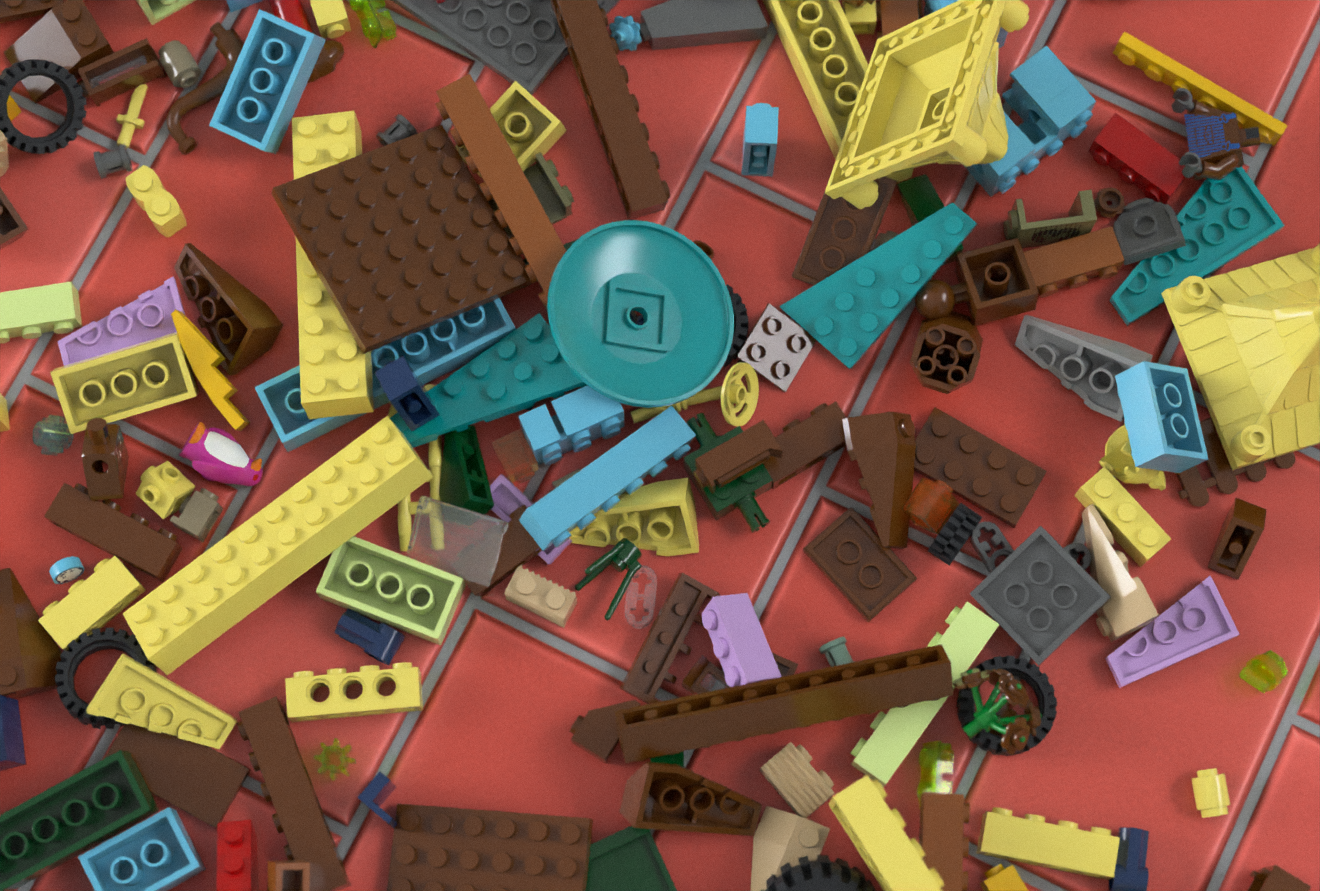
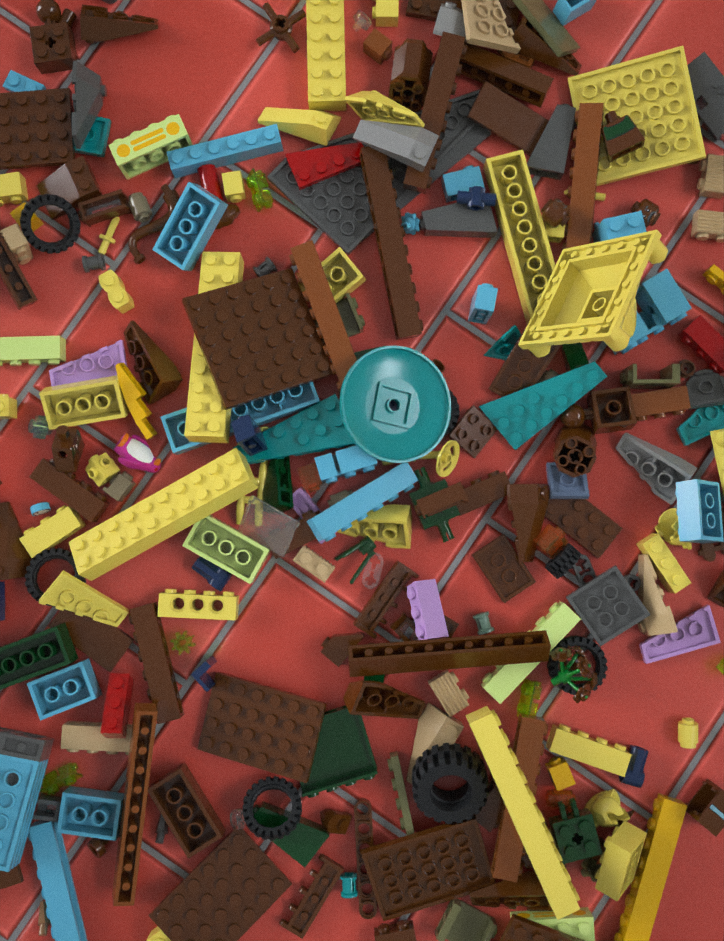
camera: 10 degrees right, 10 degrees up
none -> teal slope [483,325,521,360]
none -> sand blue tile [546,462,590,499]

